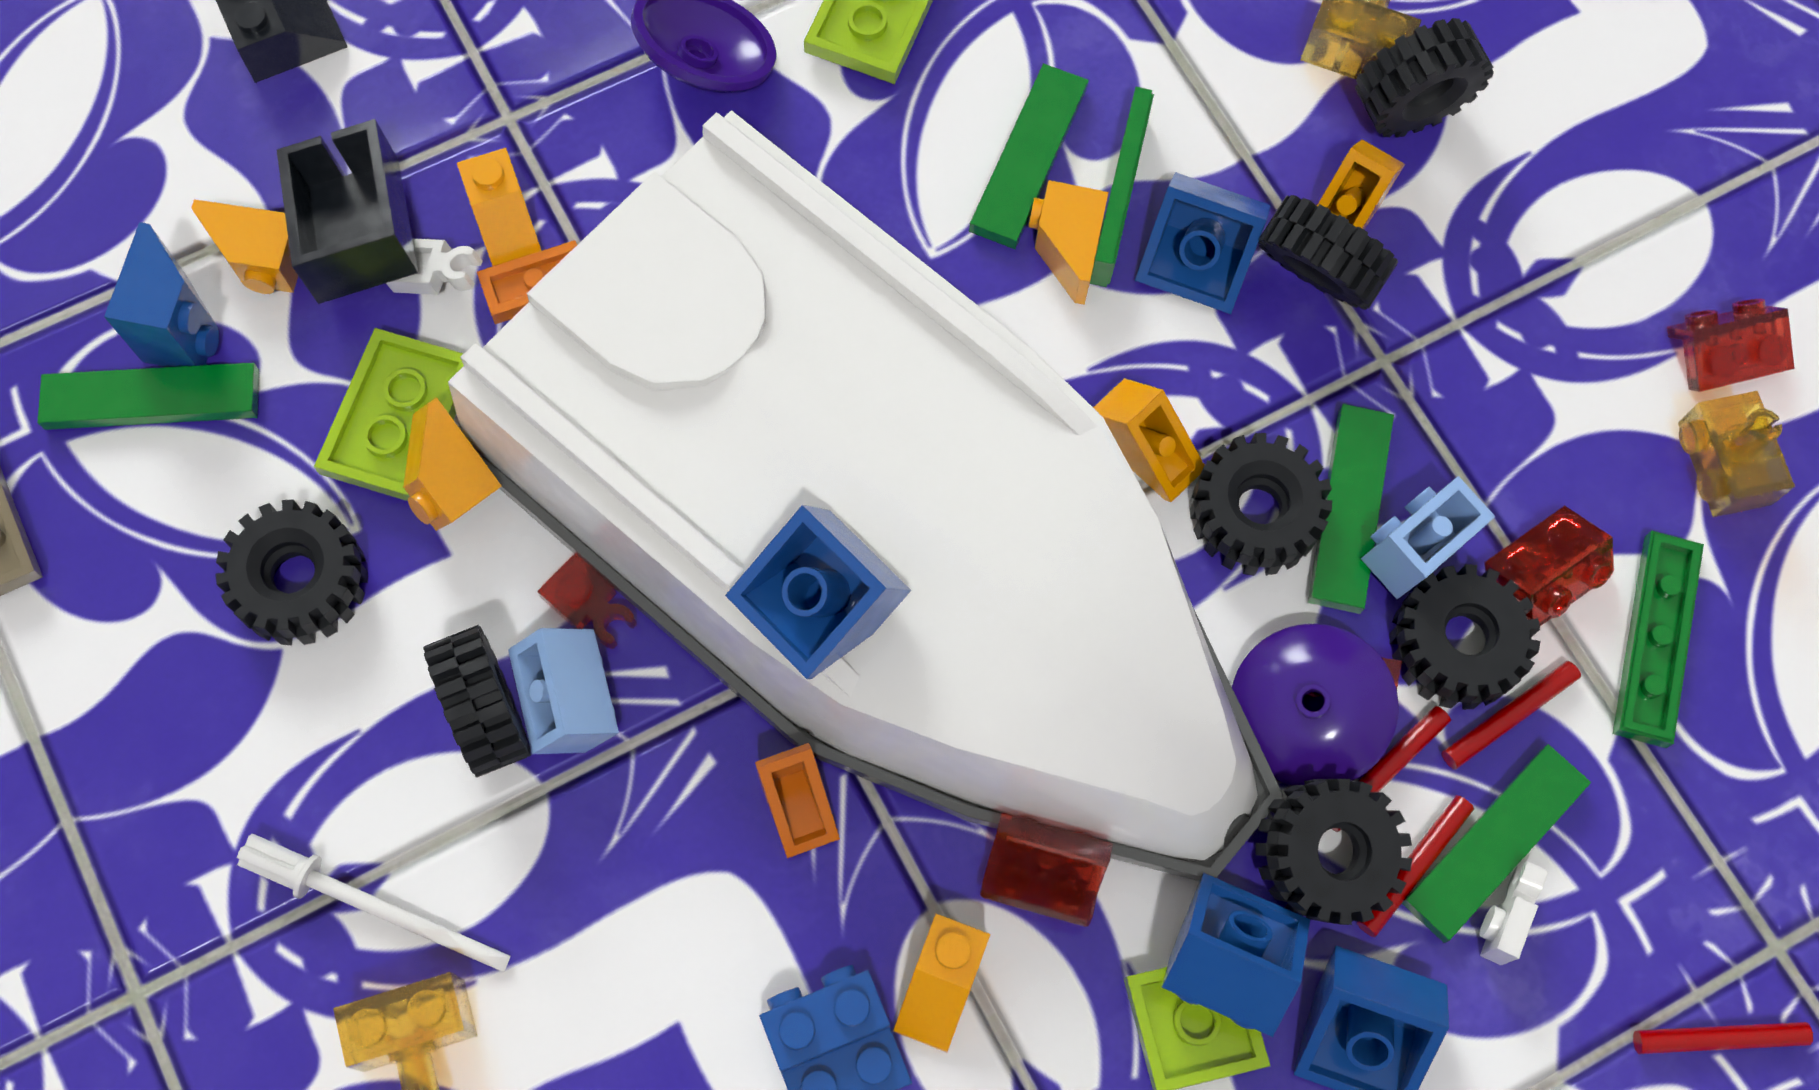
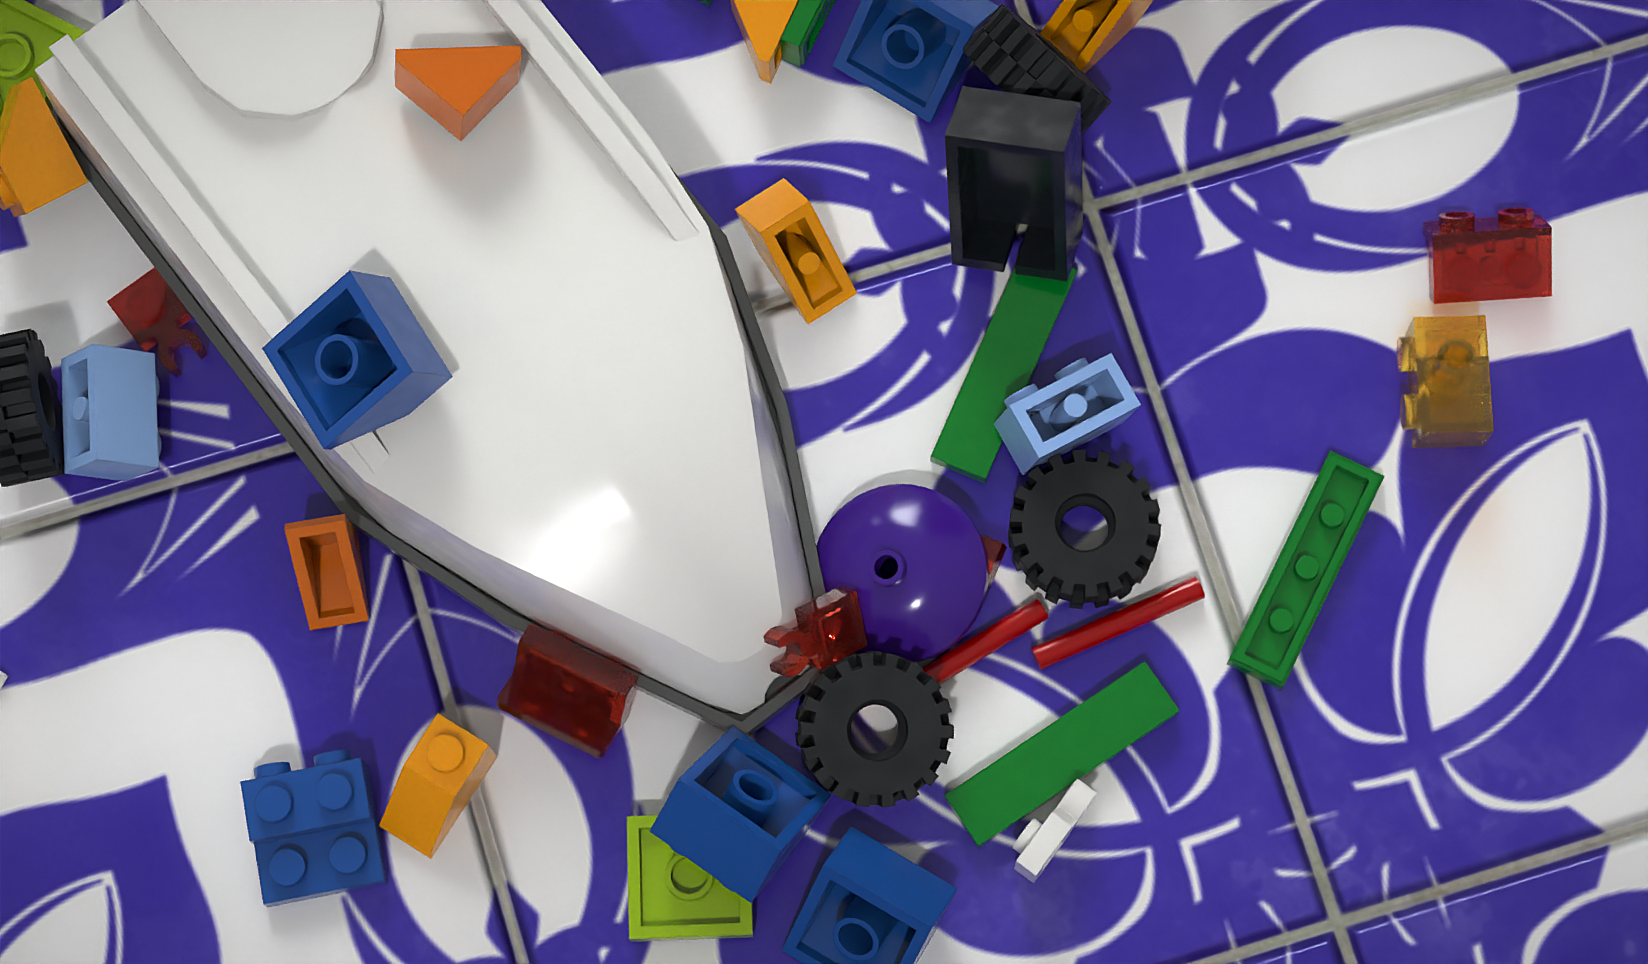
camera: 20 degrees right, 5 degrees up
black tyre [1190,433,1333,576] -> none
red bar [1357,795,1474,938] -> none
clear red bracket [1484,505,1614,626] -> none
none -> orange slope [394,45,522,141]
none -> clear red plate [763,586,868,677]
none -> black piece [945,86,1083,282]

